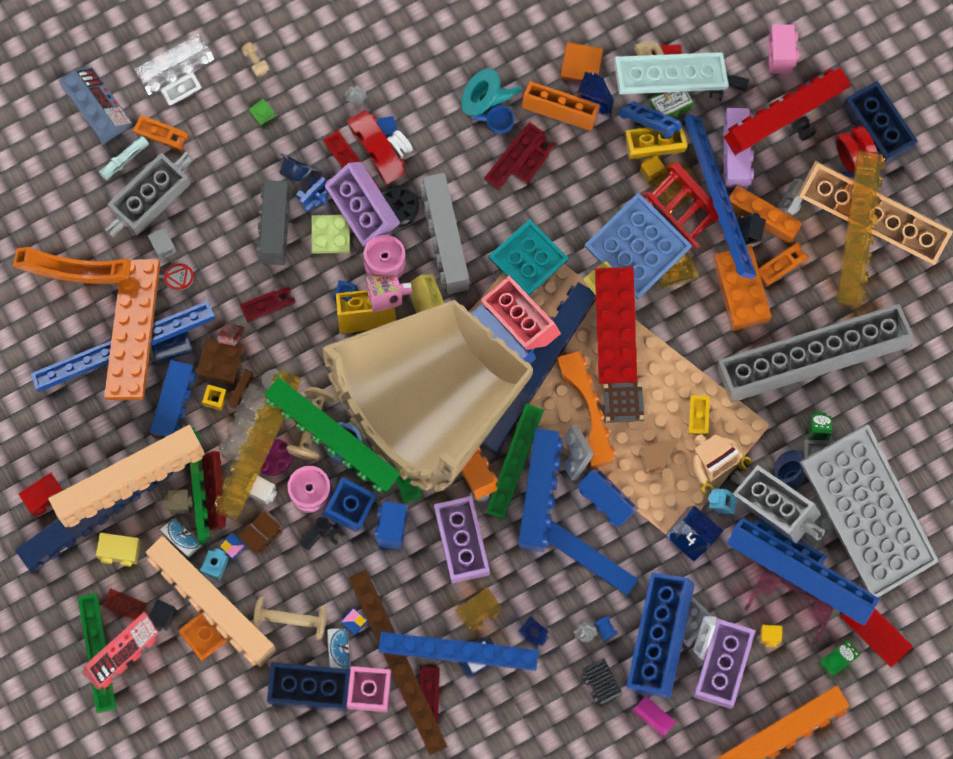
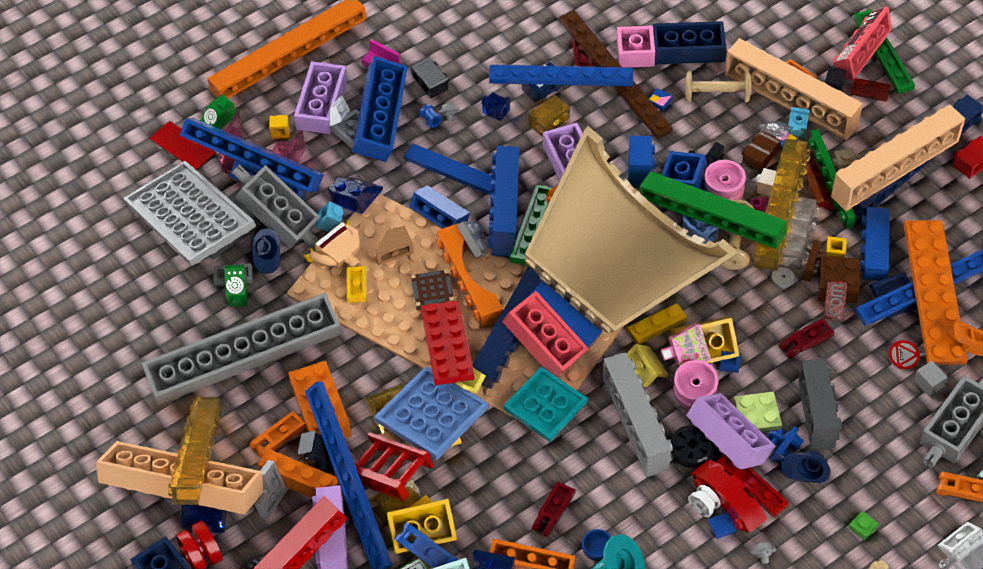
camera: 175 degrees right, 20 degrees down
light yellow brick [96,533,141,567] -> none
slope [160,518,201,559] -> none
slope [327,629,351,669] -> none
dark red plate [484,122,544,191] -> none
none -> clear plant [758,121,790,139]

